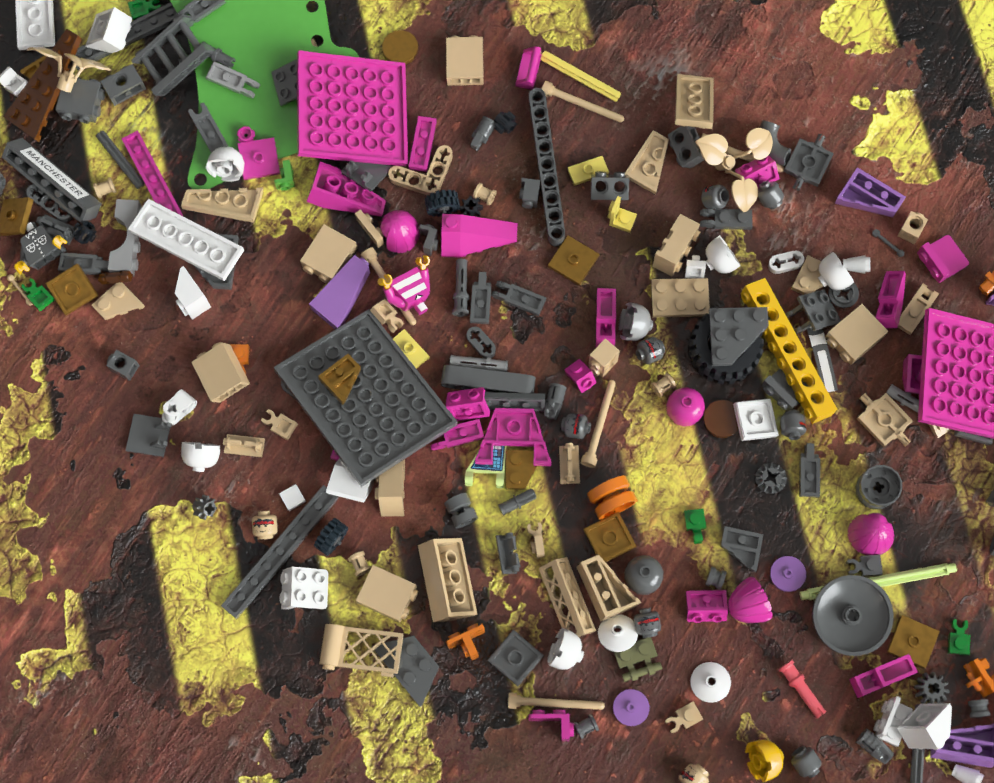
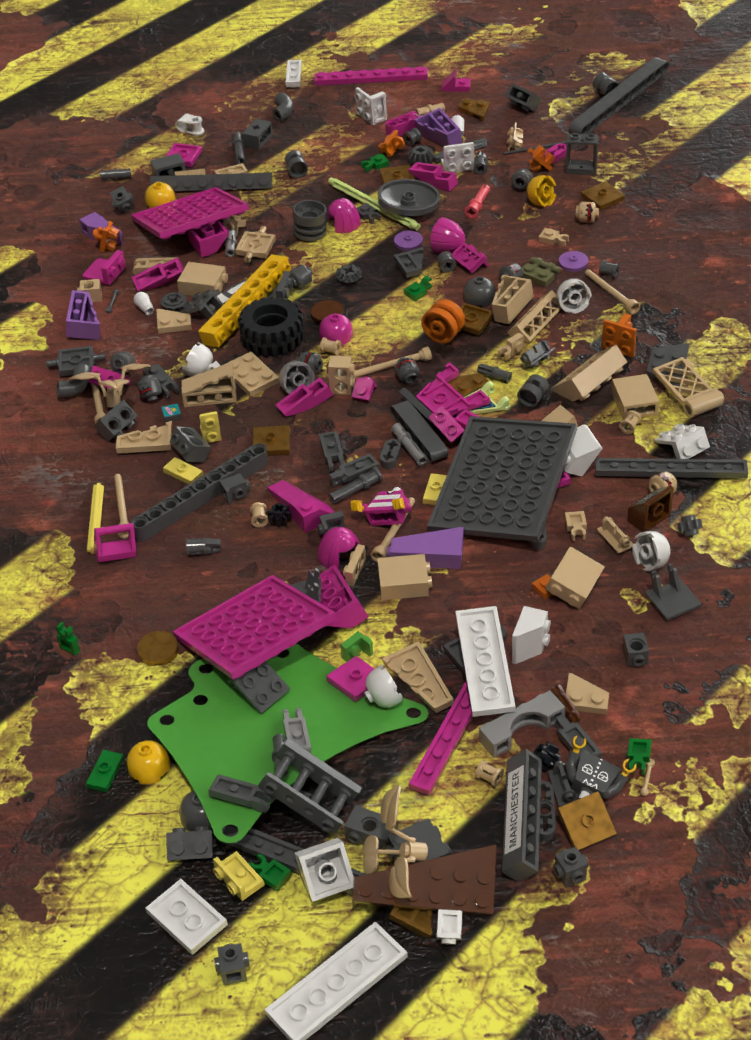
camera: 125 degrees left, 30 degrees down
pearl gold plate [45,264,98,316] -> none
dark grey axle [96,131,145,189] -> none
white piece [162,389,197,425] -> none
dark grey plate [188,102,229,153] -> none
dark pink plate [237,126,255,143] -> none
white tile [279,484,306,511] -> none
black wheel [314,518,348,556] -> none
pearl gold wing [318,354,361,405] -> none
tan plate [370,299,404,333] -> none
tan beam [388,145,453,195] -> none
dark pink plate [409,116,437,172] -> none
black wheel [425,189,460,217] -> none
tan brick [446,35,484,86] -> none
dark grey plate [488,630,544,687] -> none
black gear [494,111,517,134] -> none
dark pink bracket [528,710,574,741] -> none
dark grey hinge [544,383,567,419] -> none
tan hinge [559,443,580,484] -> none
white dish [598,614,638,652] -> none
tan plate [675,74,714,129] -> none
white dish [690,662,731,703] -> none
dark grey plate [709,307,769,366] -> none
white plate [733,399,779,441] -> none
white beam [768,251,804,274] -> none
dark grey hinge [799,443,820,498] -> none
white cylinder [818,252,854,290] -> none
white slope [897,703,952,750] -> none
none -> tile [161,403,182,422]
none -> reddish brown slope [627,486,674,532]

